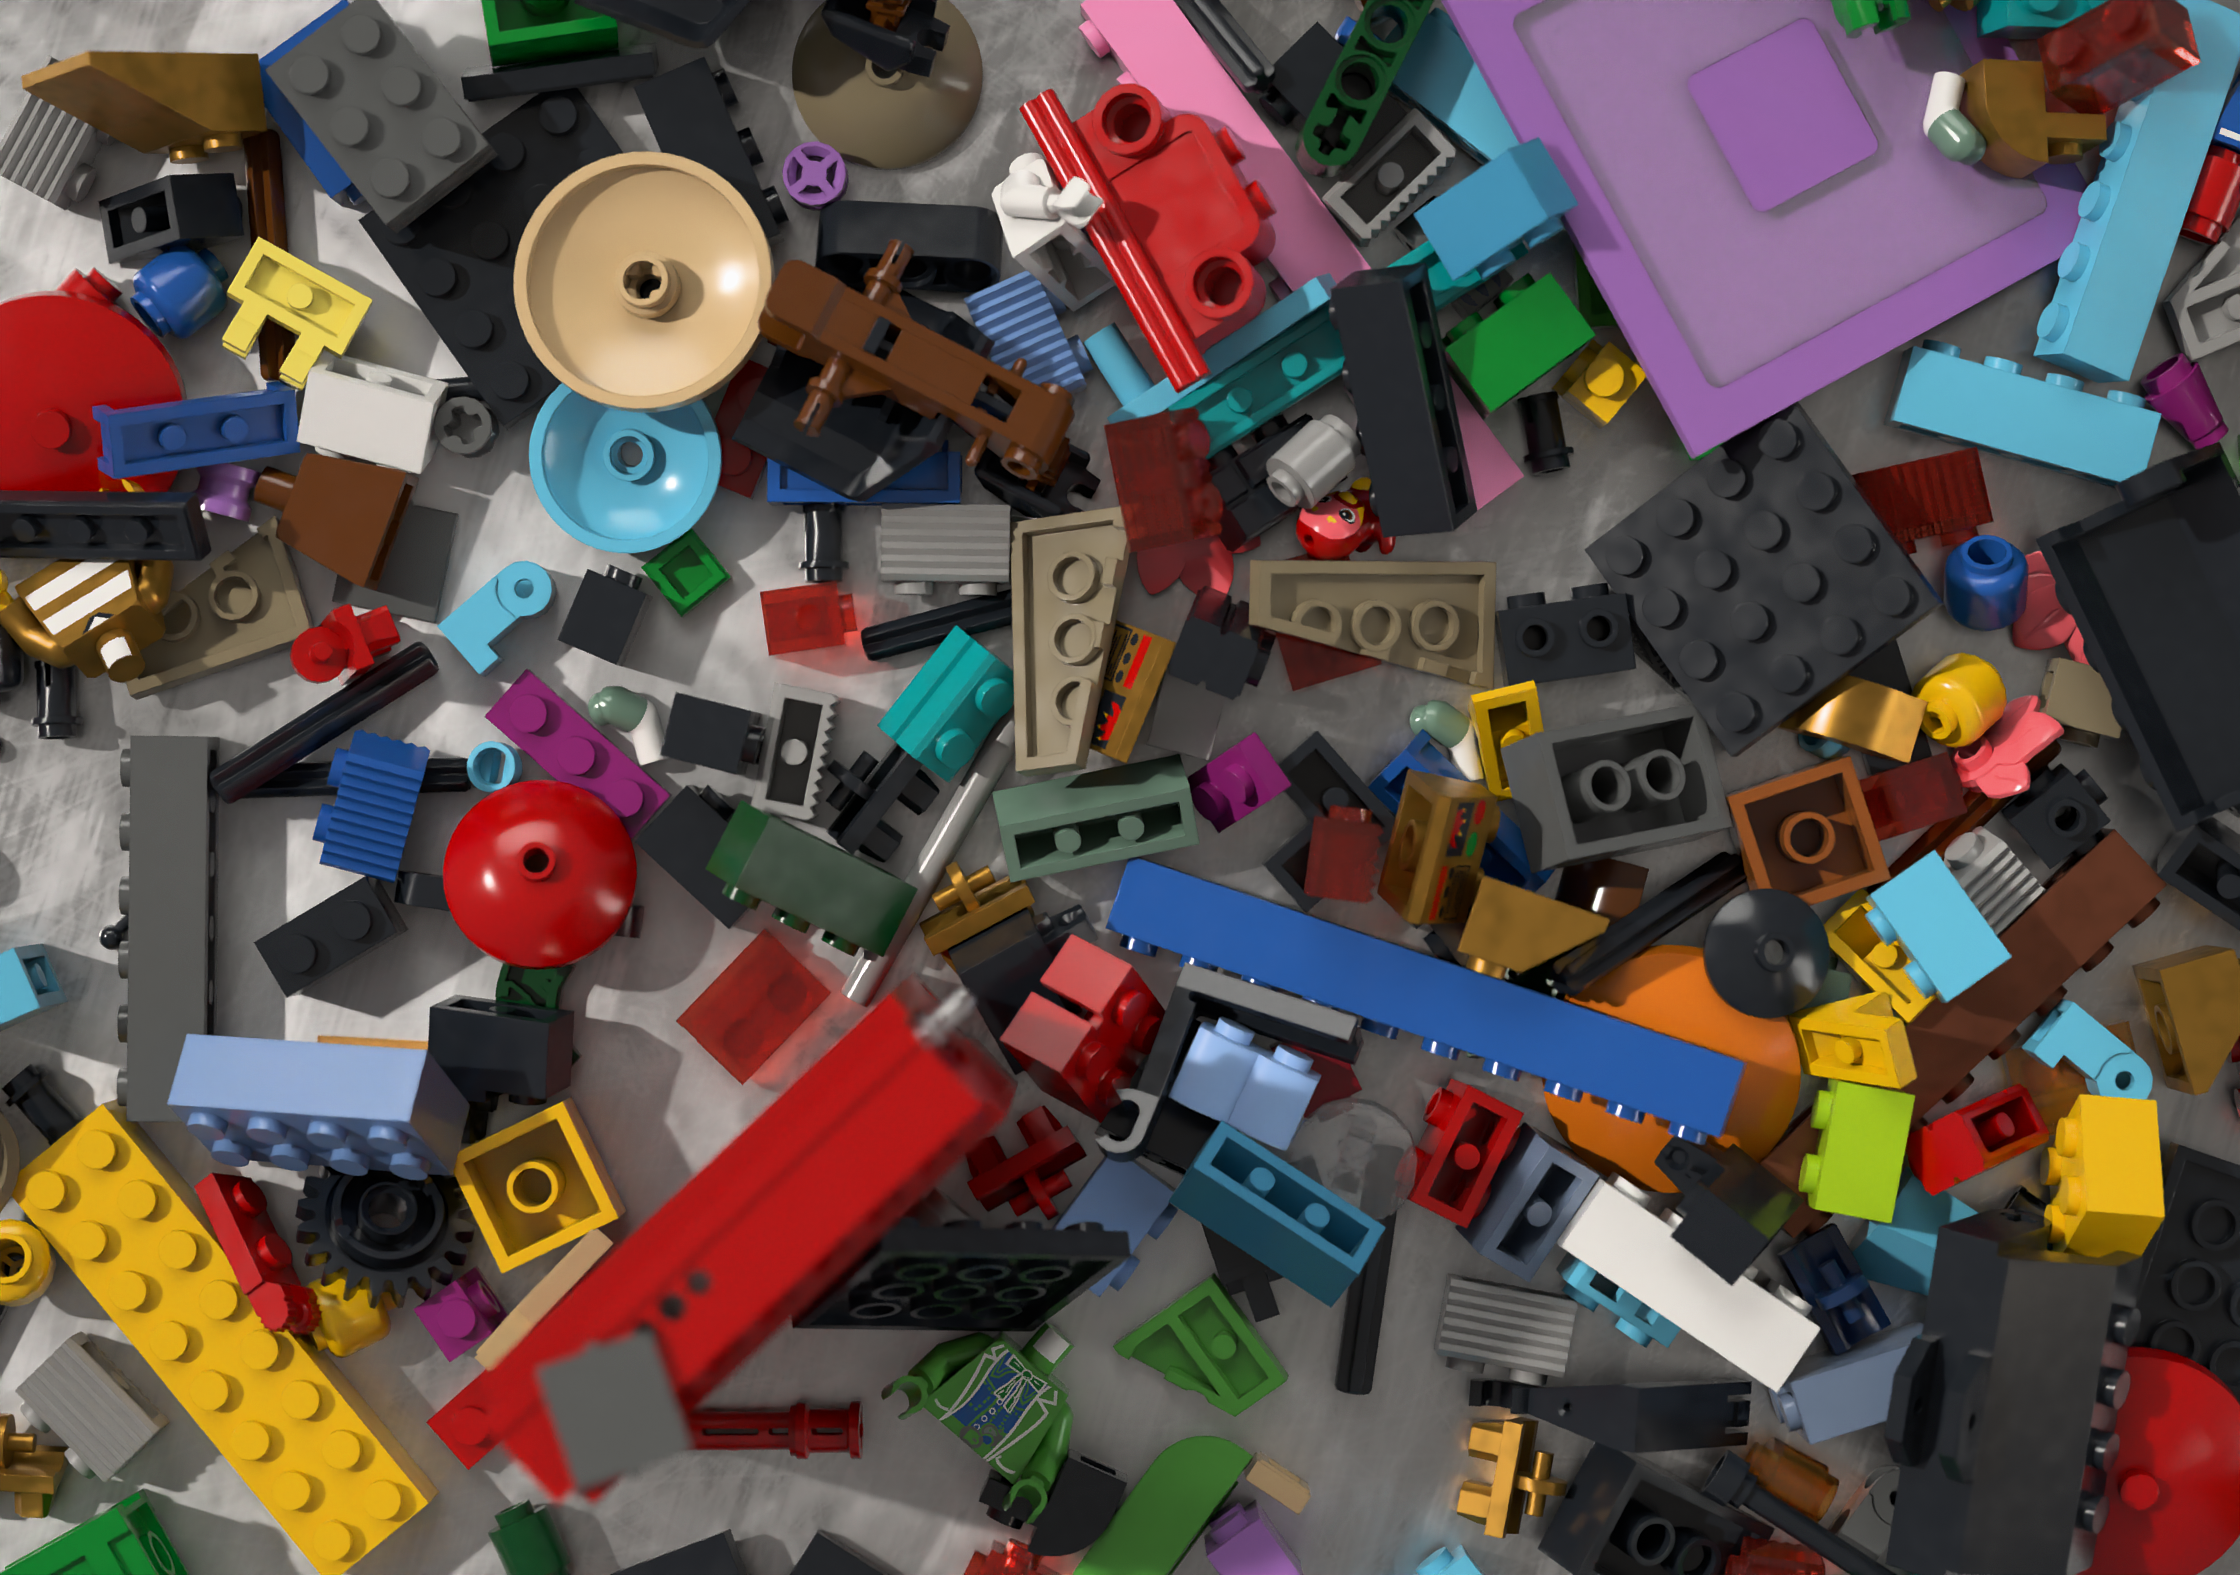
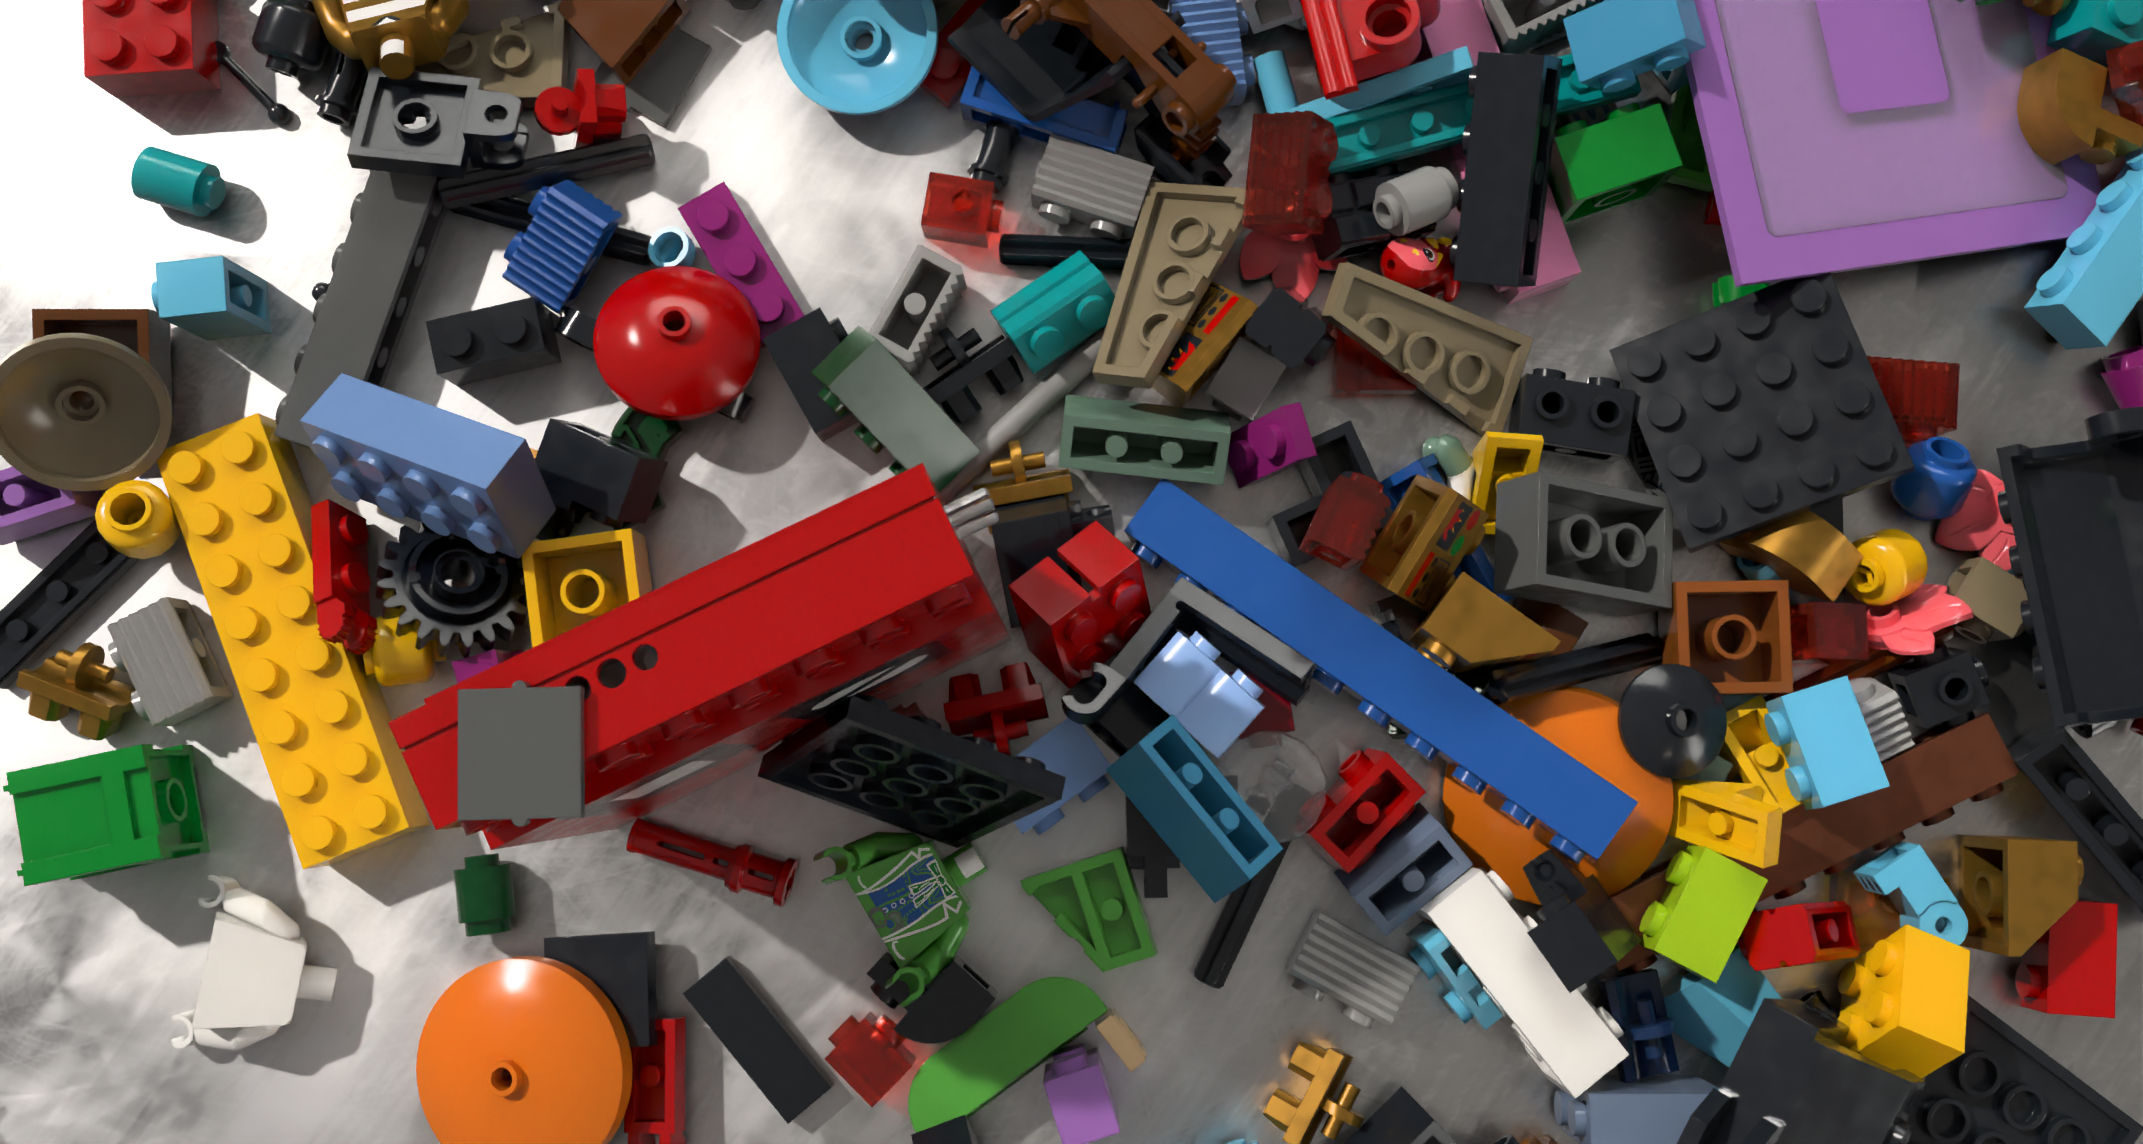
camera: 20 degrees right, 5 degrees down
black pin [2,1064,83,1146] -> none
medium azure leg [437,561,557,677] -> none
black brick [557,564,652,667] -> none
arm [588,686,669,766] -> none
green tile [641,528,732,617] -> none
black brick [660,692,766,775] -> none
clear red plate [676,928,832,1085] -> none
black hinge [1469,1378,1752,1453] -> none
black pin [1517,391,1574,475] -> none
yellow brick [1551,339,1647,429] -> none
medium azure brick [1883,339,2162,488] -> none
arm [1923,71,1987,165] -> none
none -> plate [347,67,529,179]

